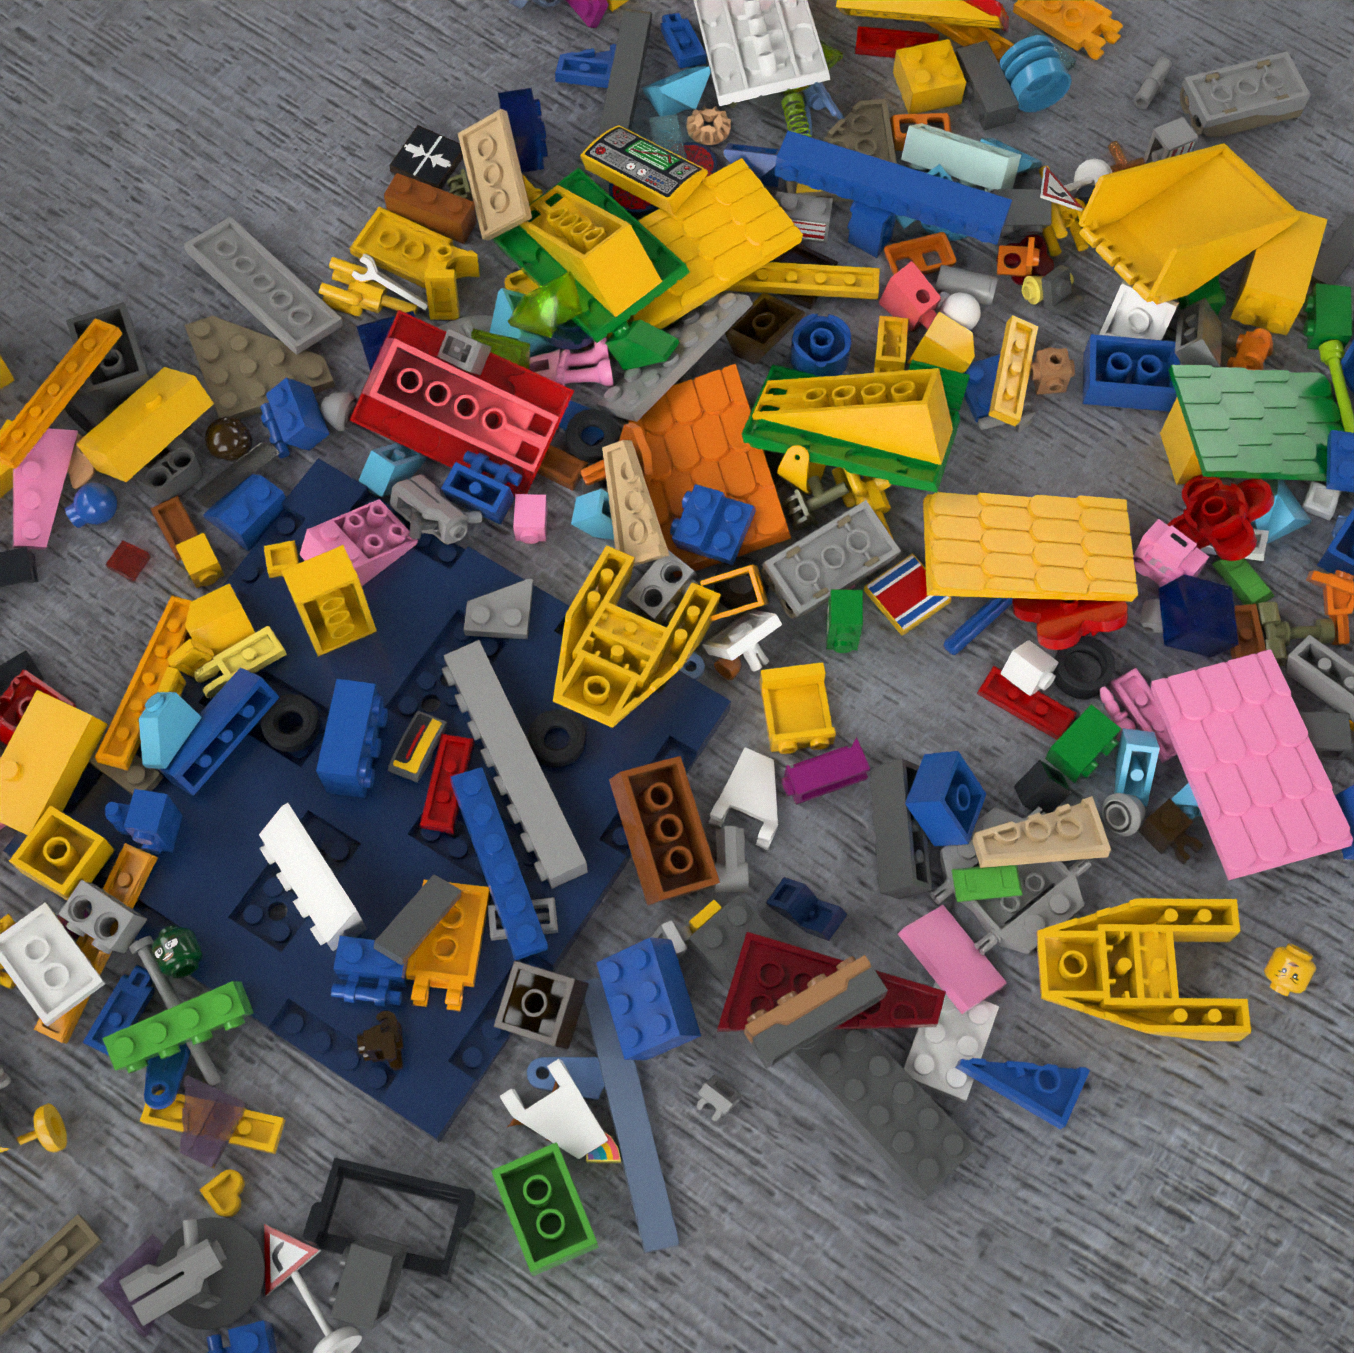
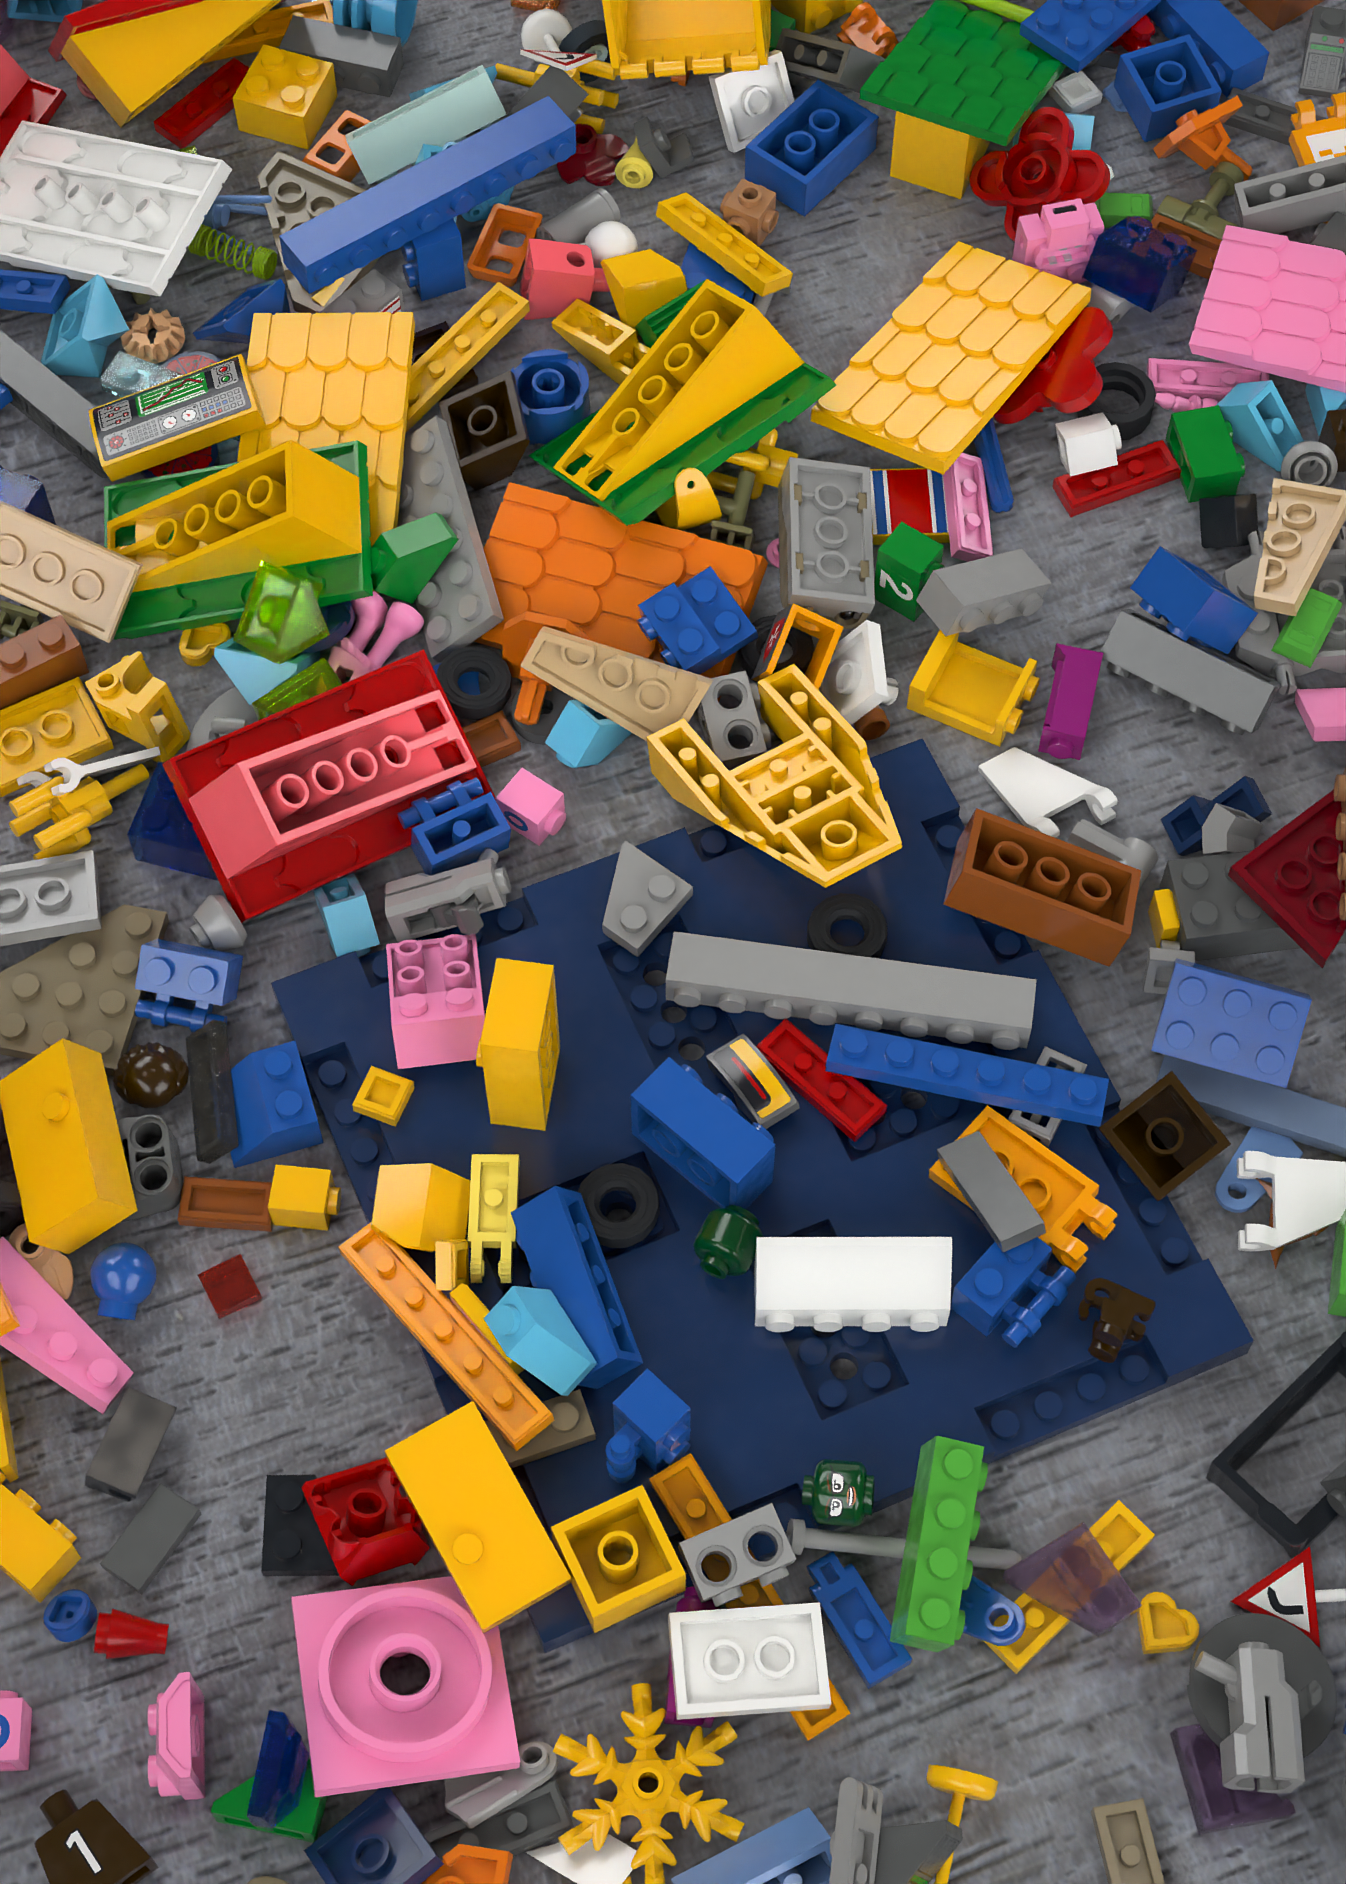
camera: 55 degrees left, 5 degrees down
light grey slope [437,328,492,375] -> none
orange bracket [997,237,1040,276] -> none
none -> dark green head [693,1205,764,1279]
none -> light grey brick [916,548,1052,636]
none -> bright pink tile [943,452,993,562]
none -> light grey piece [1202,803,1263,856]

